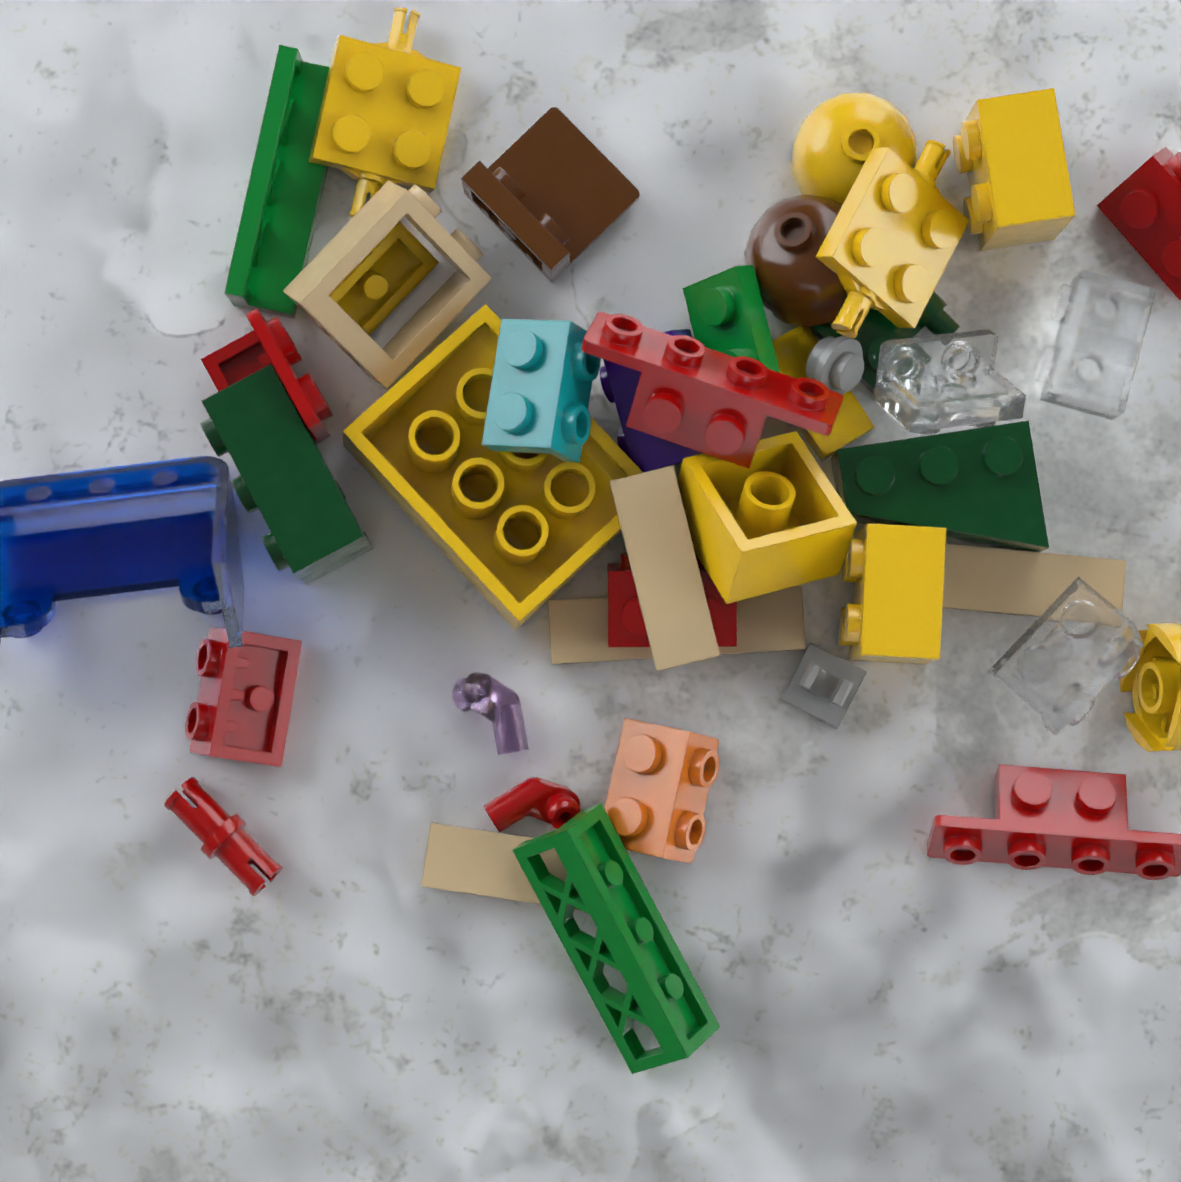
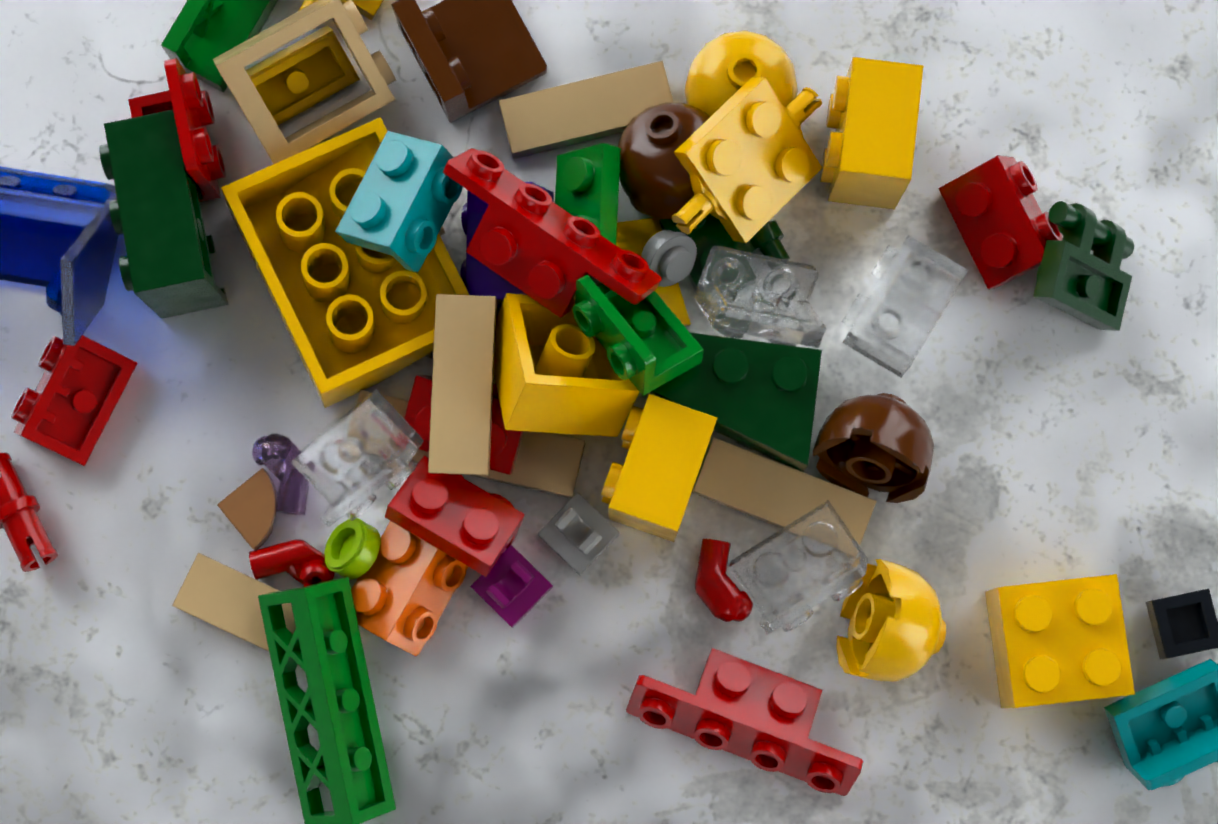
camera: 20 degrees right, 5 degrees down
none -> medium nougat tile [217,468,277,550]
none -> clear bracket [291,389,424,527]
none -> lime tile [324,518,381,580]
none -> red bracket [385,455,525,577]
none -> magenta tile [470,545,553,628]
none -> tan tile [499,61,674,159]
none -> green bracket [572,275,704,396]
none -> red arm [695,539,753,622]
none -> reddish brown cylinder [813,393,934,503]

